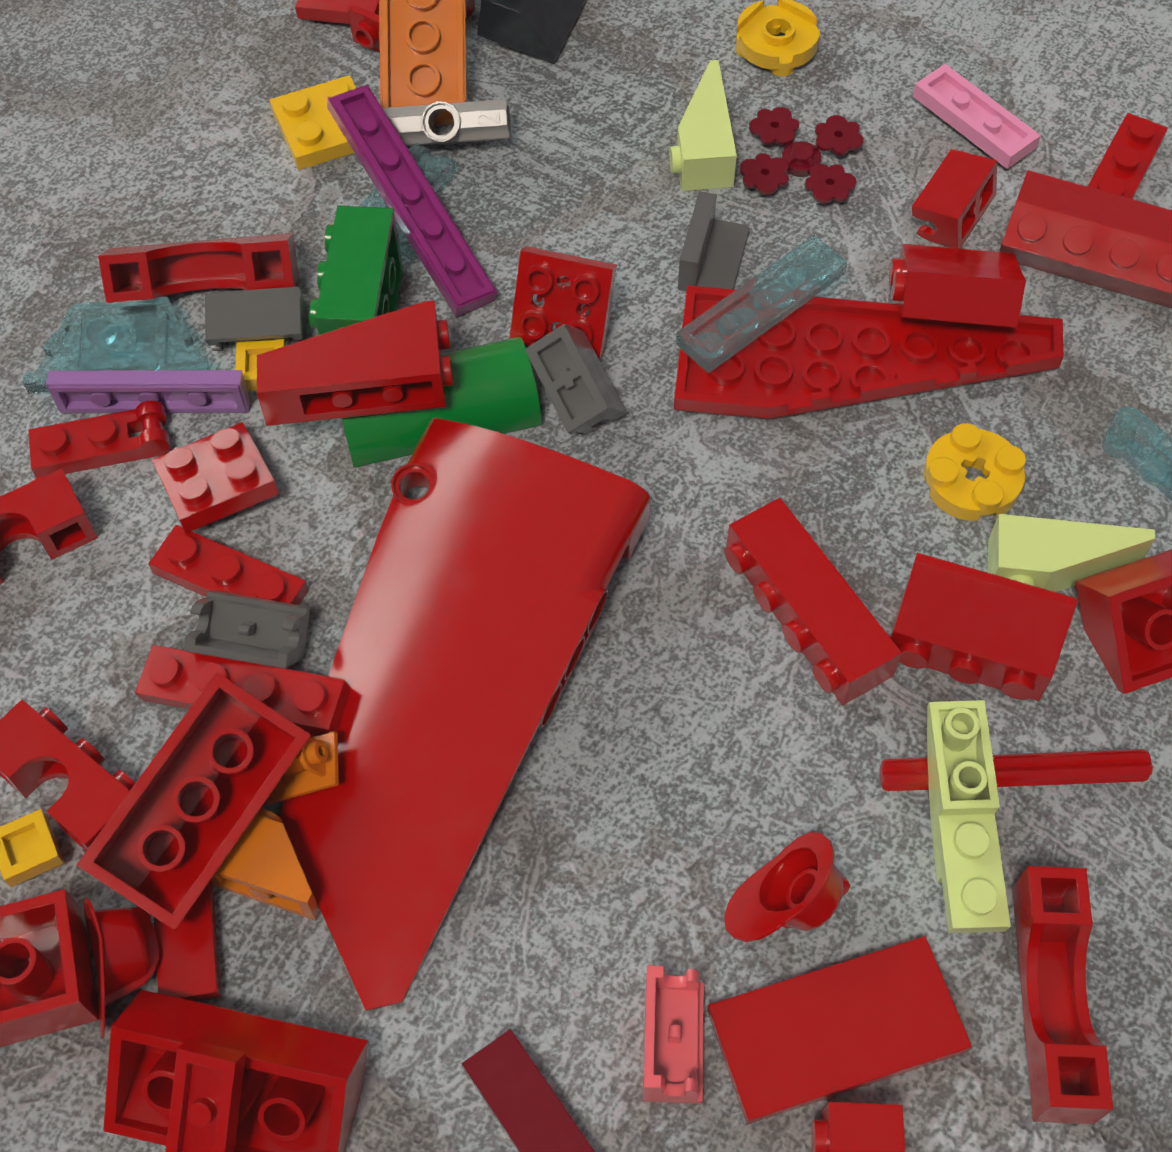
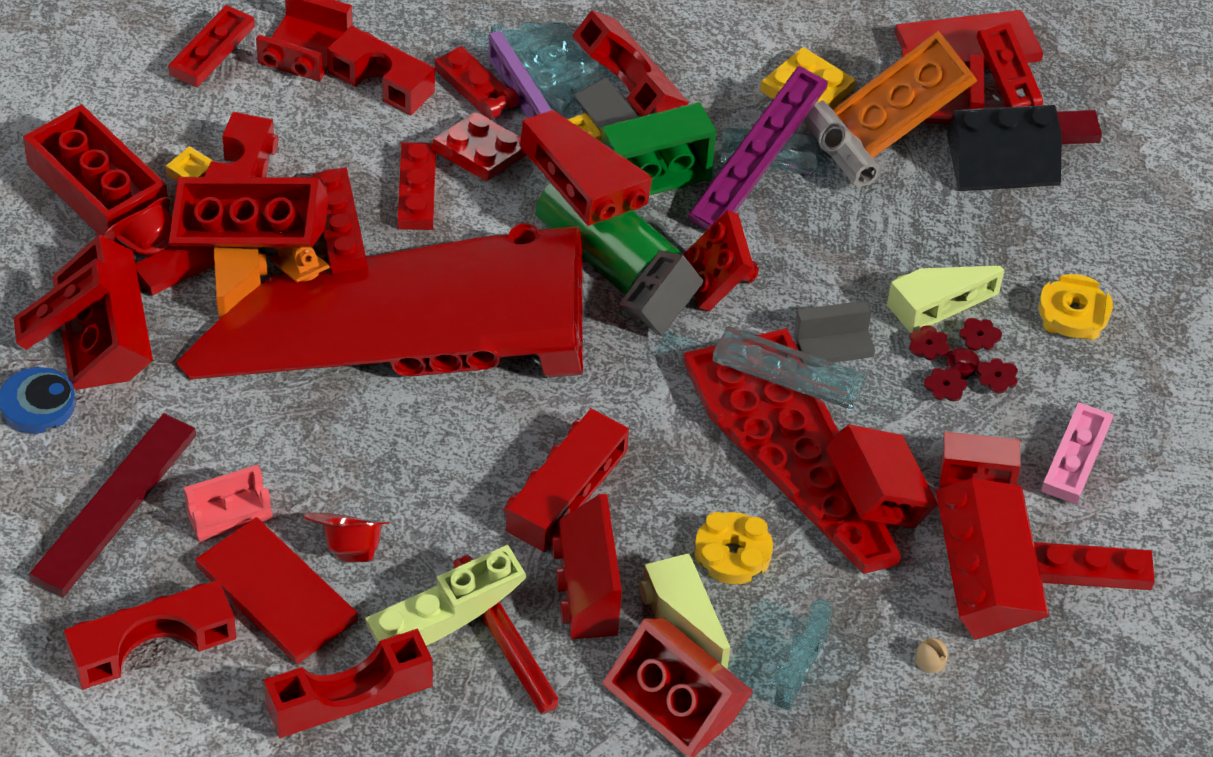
camera: 60 degrees right, 10 degrees down
dark grey hinge [184,590,310,669] -> none

